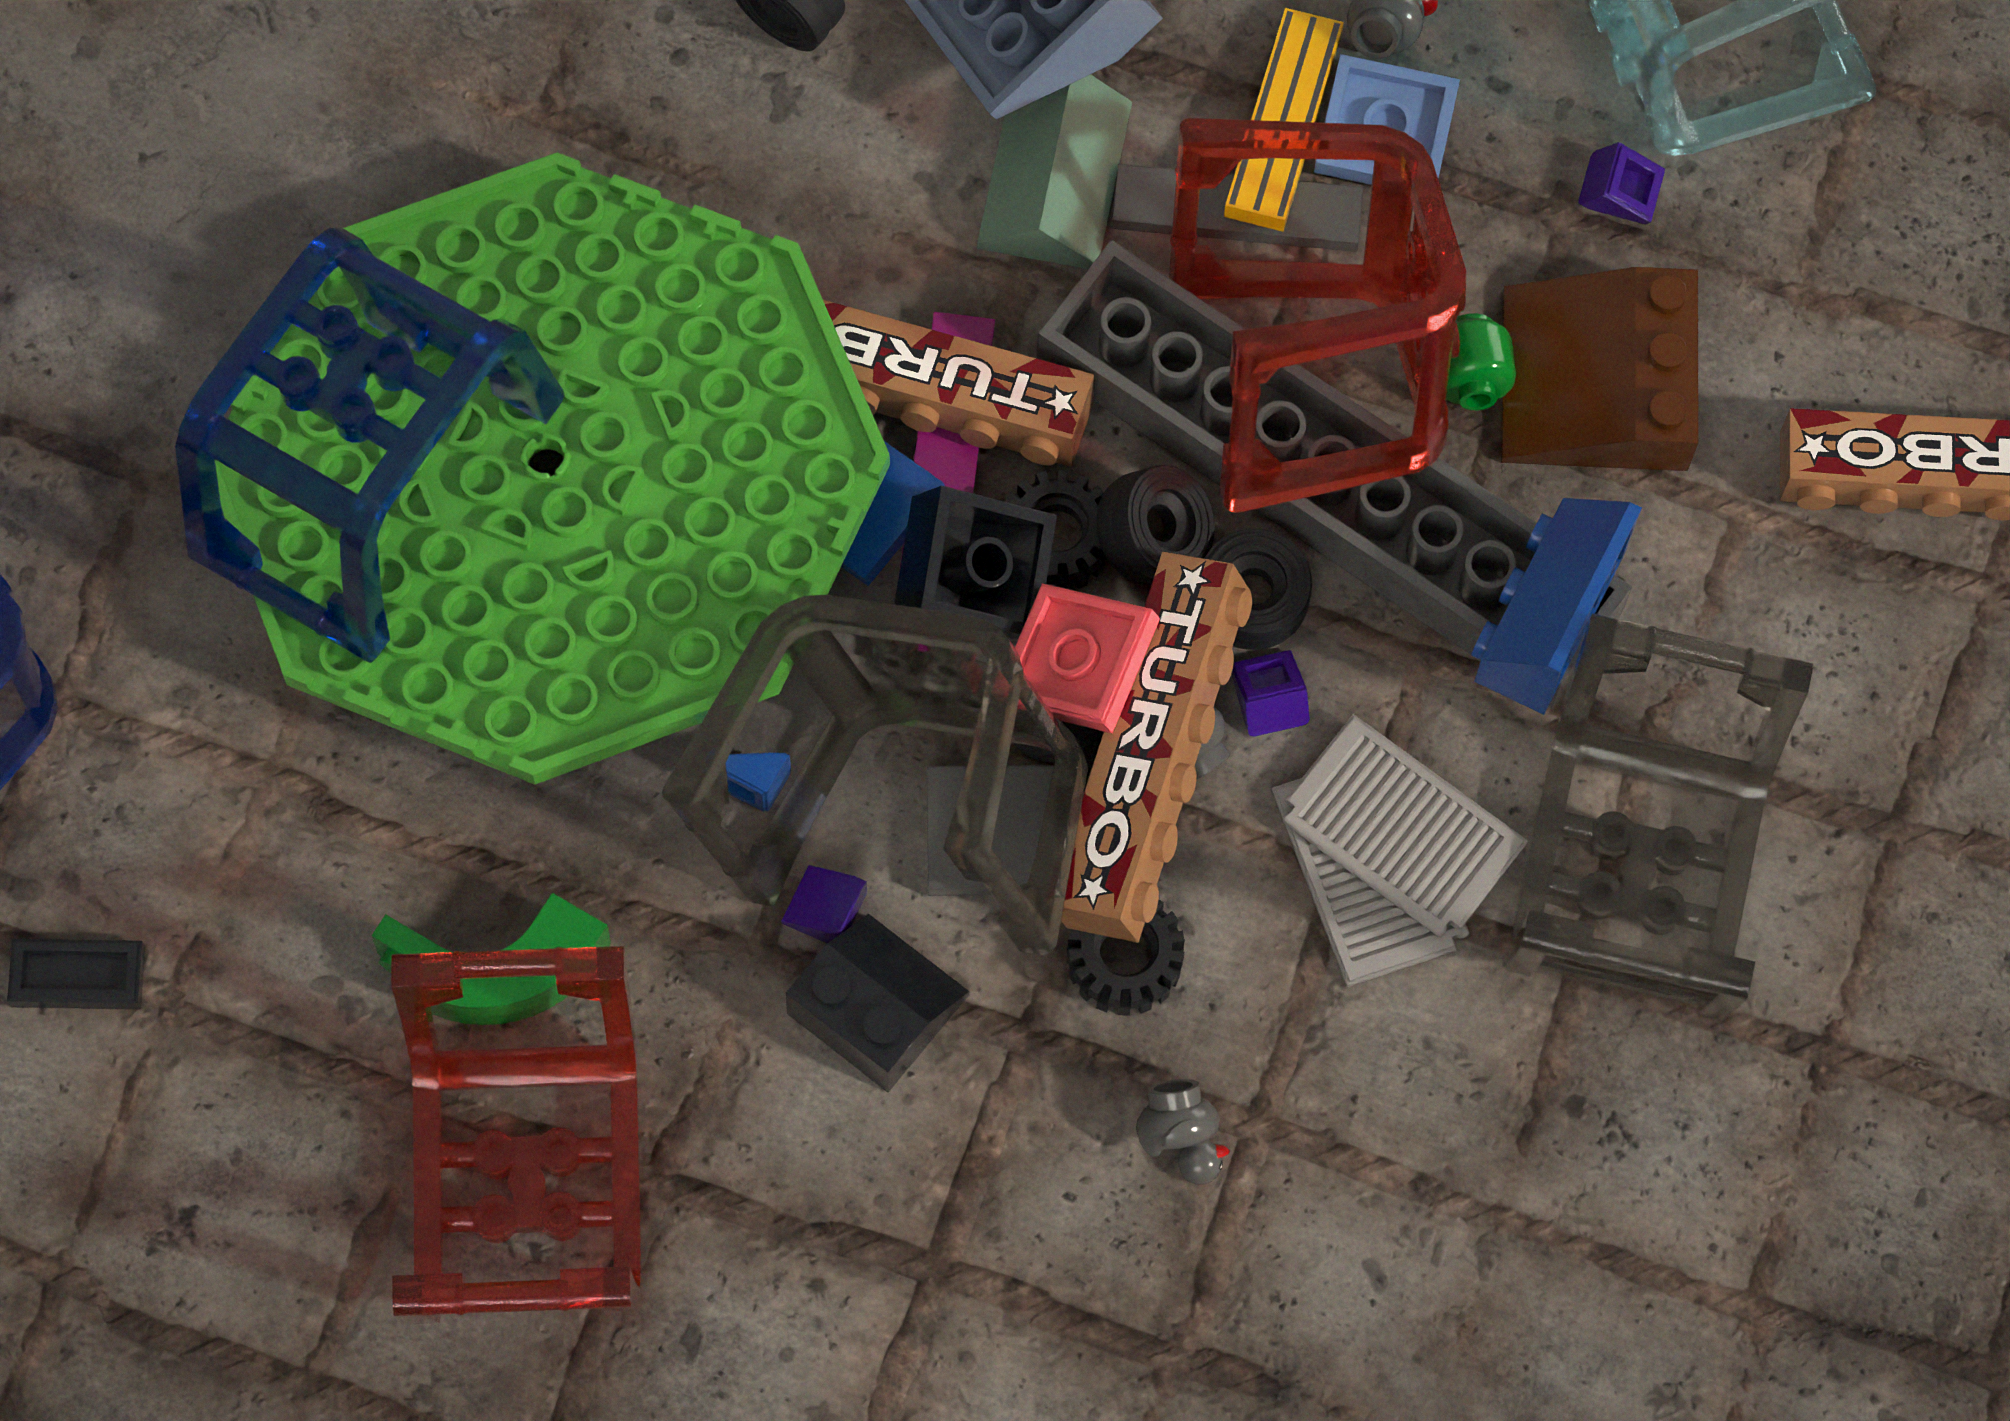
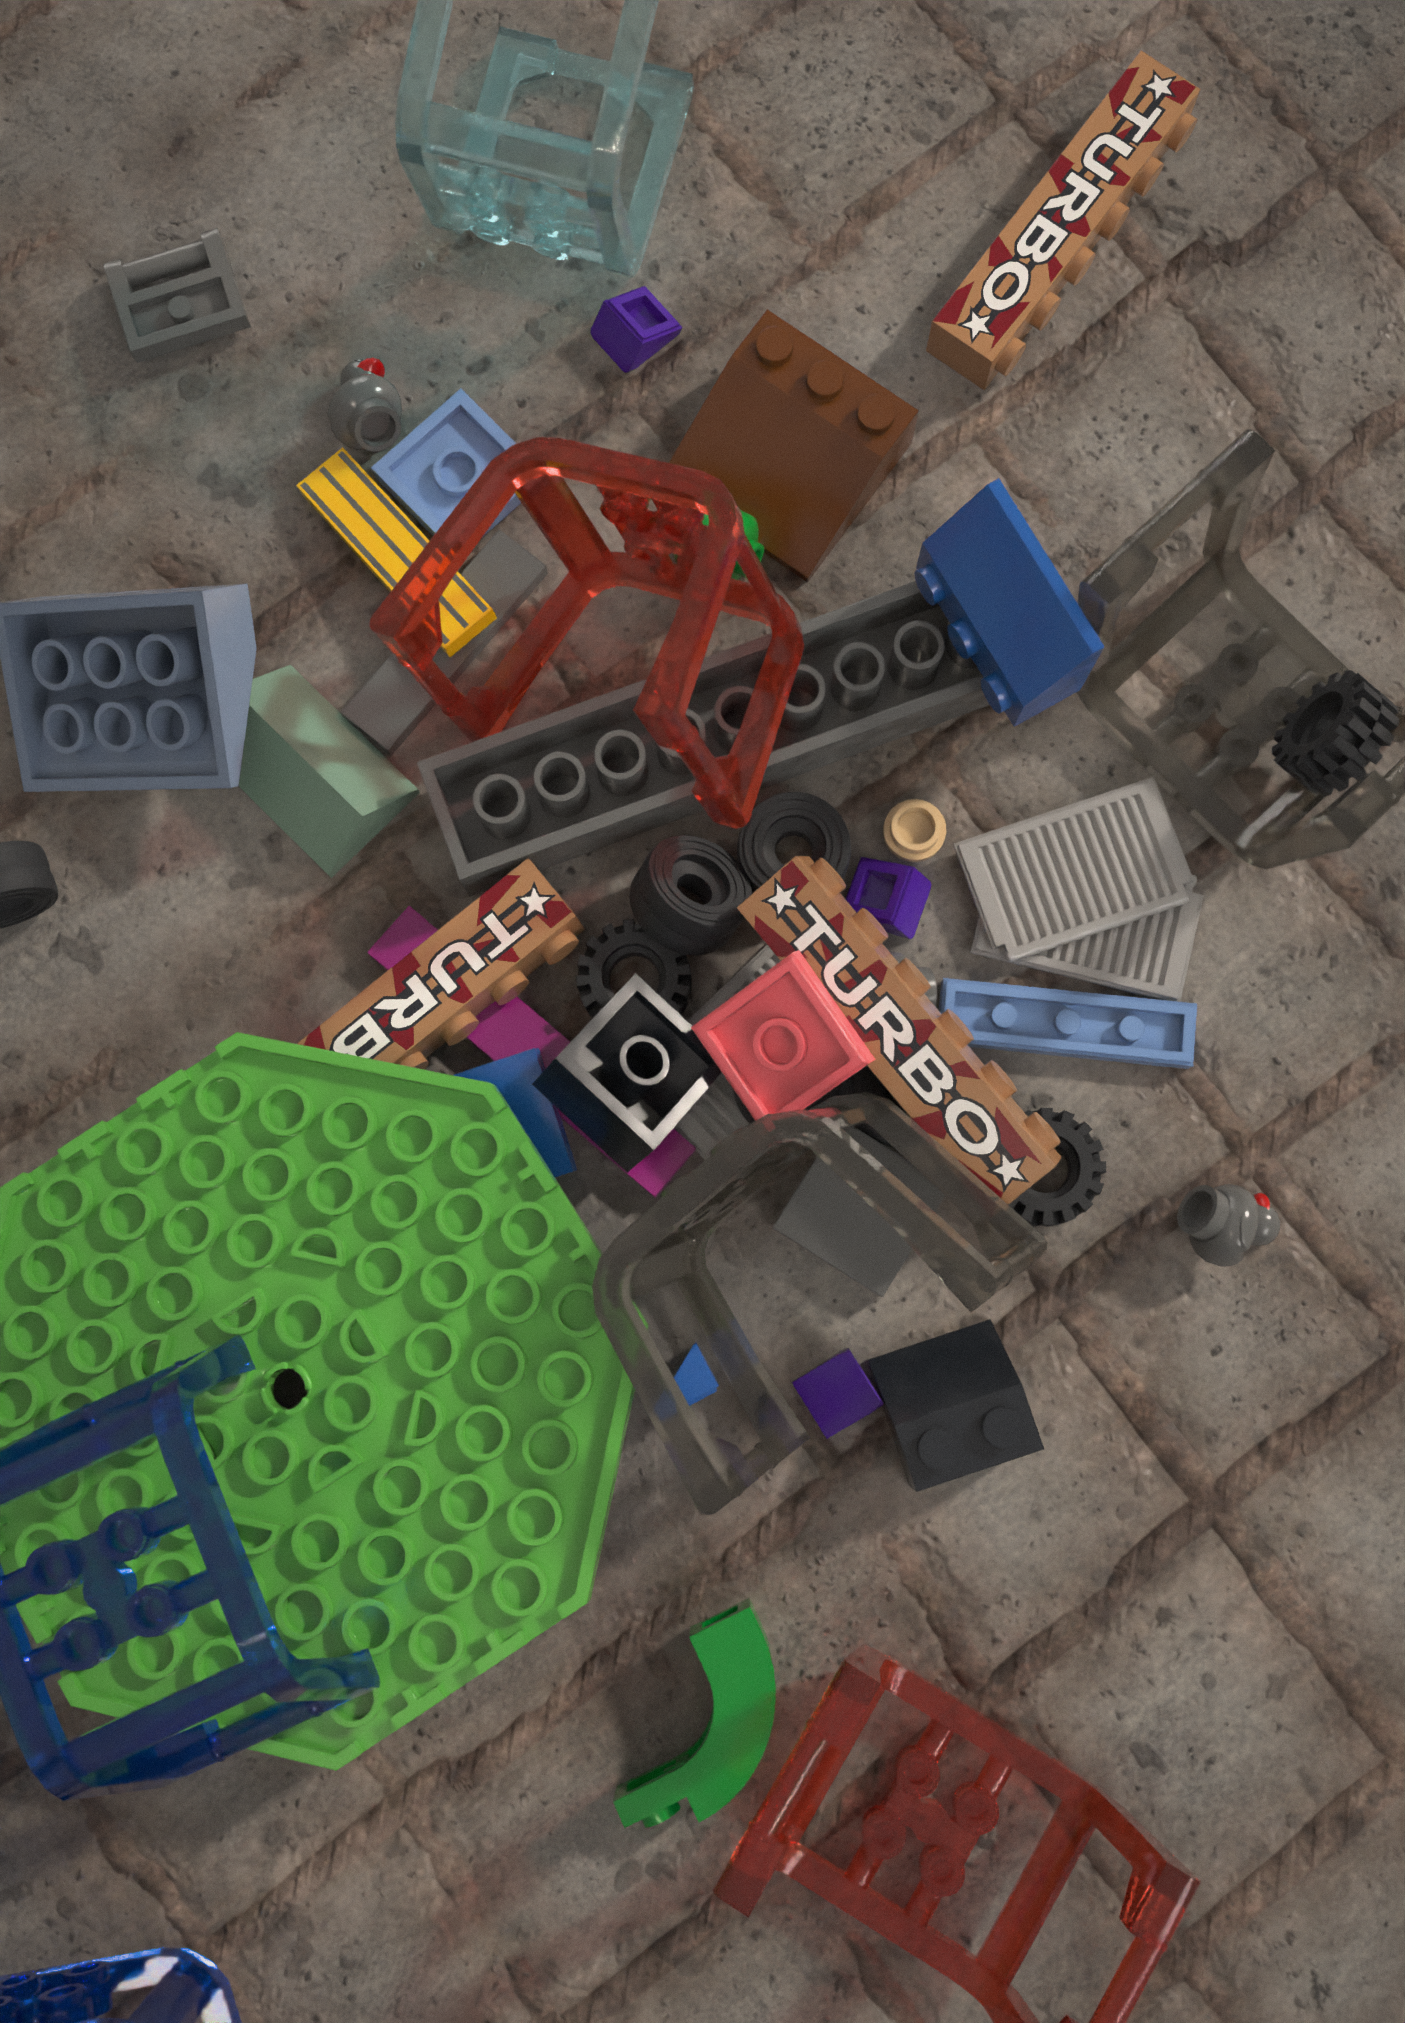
camera: 50 degrees left, 10 degrees up
none -> tan plate [883,799,946,862]
none -> medium blue tile [939,978,1197,1069]
none -> black tyre [1272,670,1399,796]

